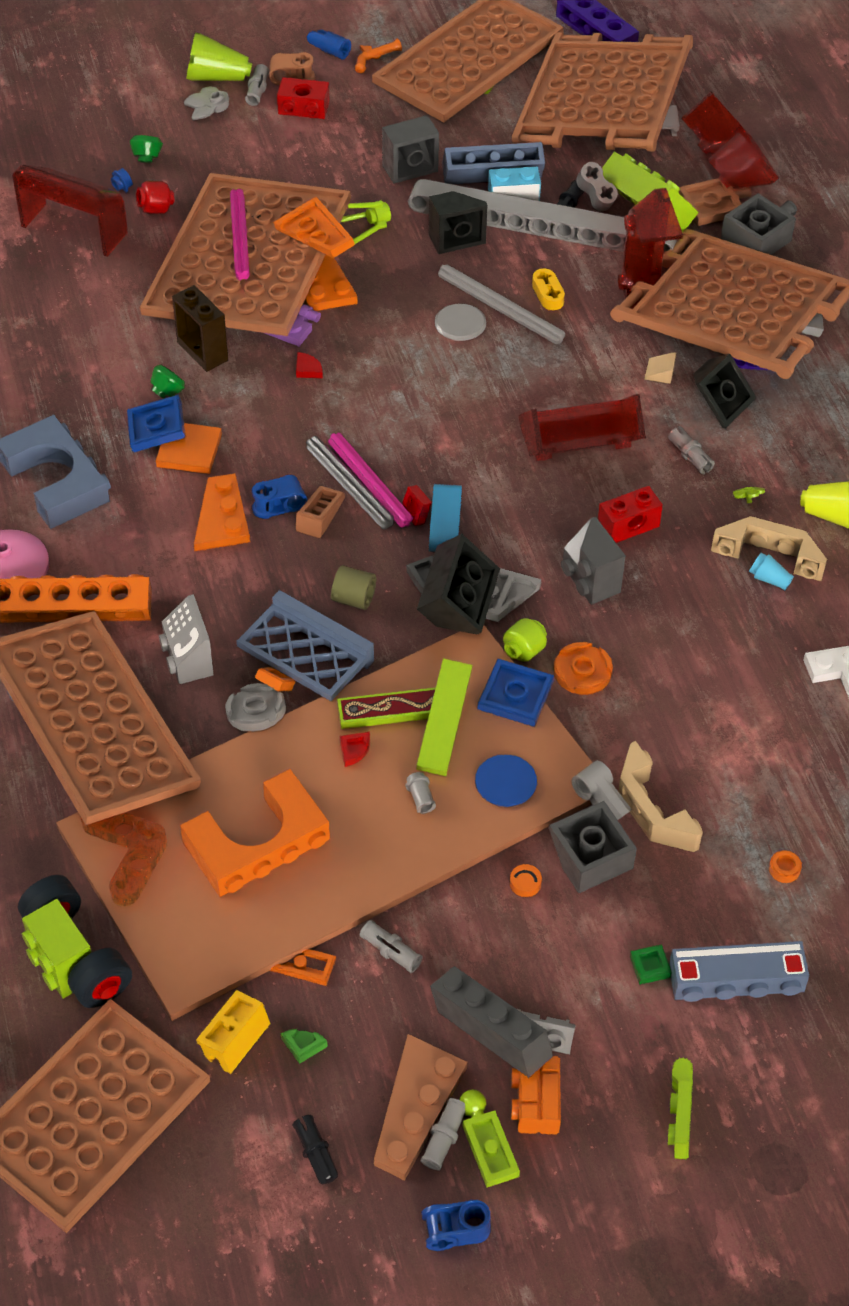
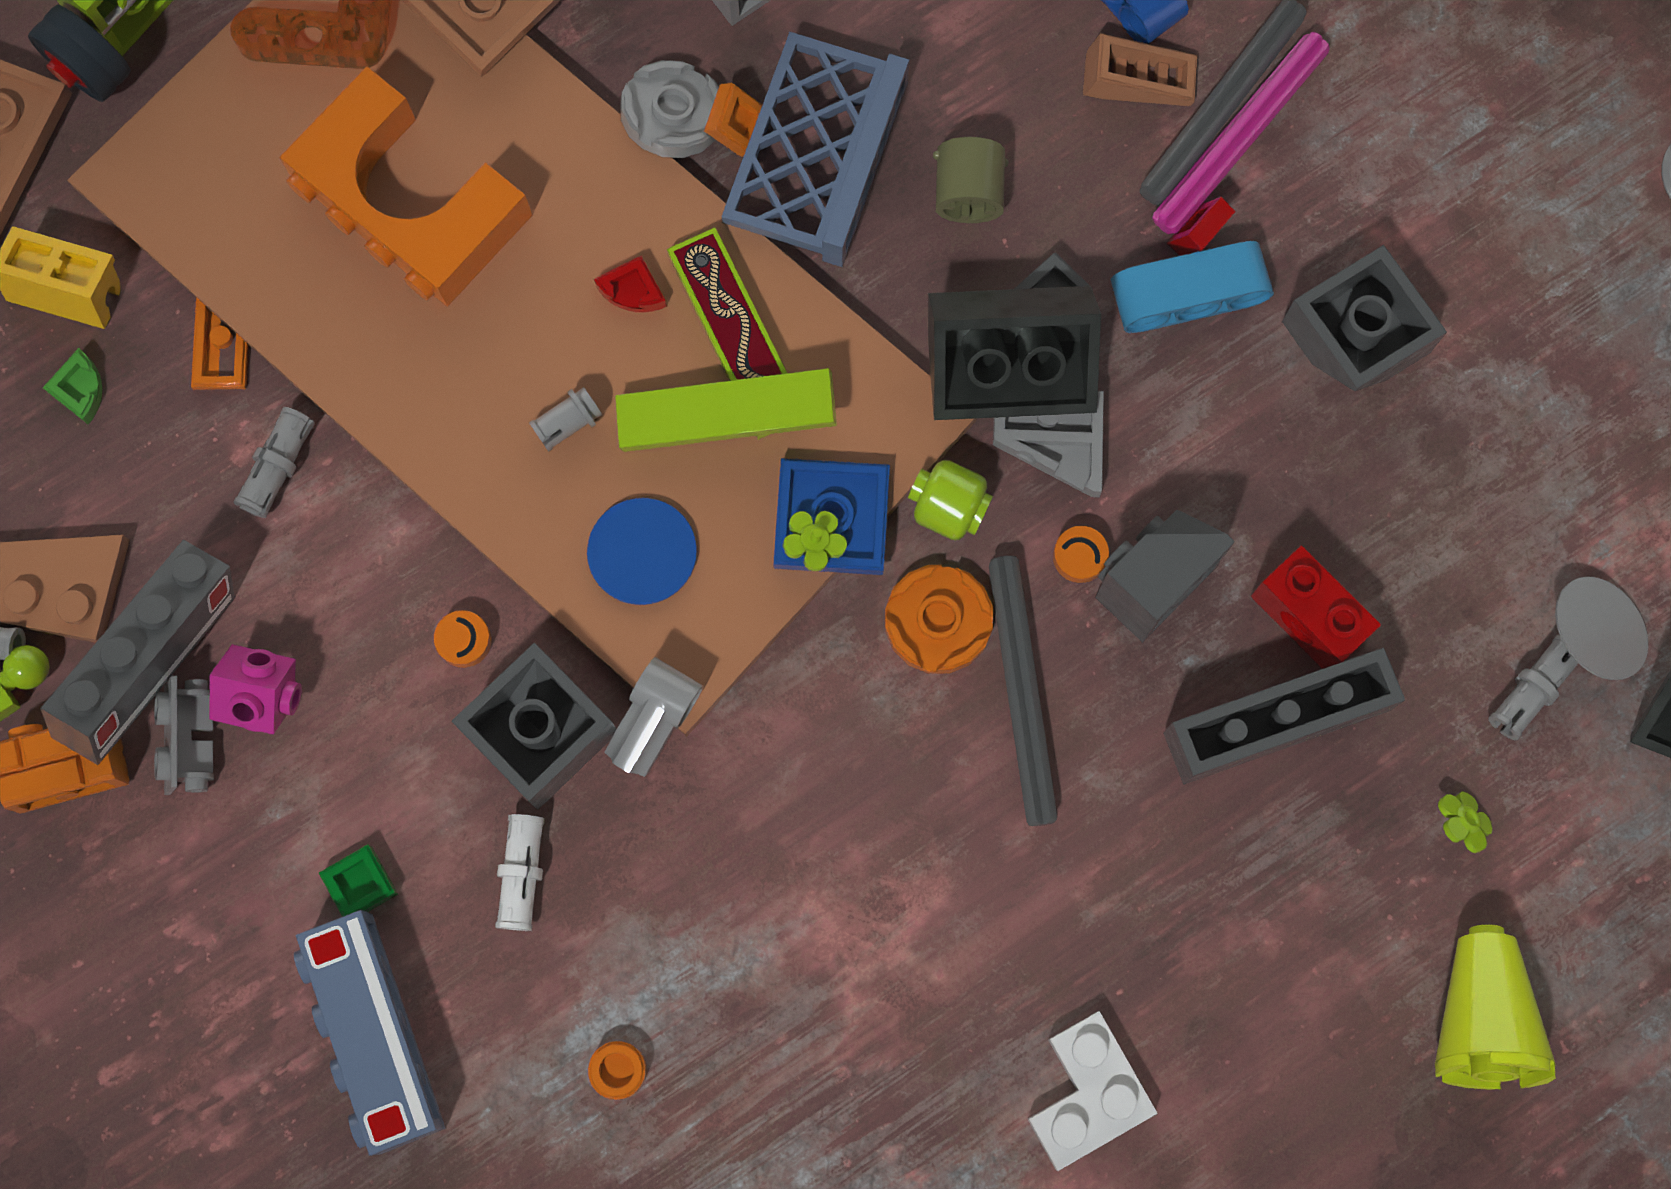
camera: 75 degrees right, 25 degrees up
clear red windscreen [518,394,646,461] -> none
tan slope [618,741,703,852] -> none
lime hinge [668,1057,693,1160] -> none
tan slope [711,516,827,581] -> none
medium azure cone [749,552,794,590] -> none
none -> dark pink brick [209,644,302,735]
none -> white pin [495,814,545,931]
none -> lime plant [783,511,847,571]
none -> dark grey axle [989,556,1058,826]
none -> orange tile [1053,526,1109,583]
none -> dark grey brick [1163,648,1405,785]
none -> dark grey slope [1282,245,1447,391]
none -> light grey piece [1555,577,1648,680]

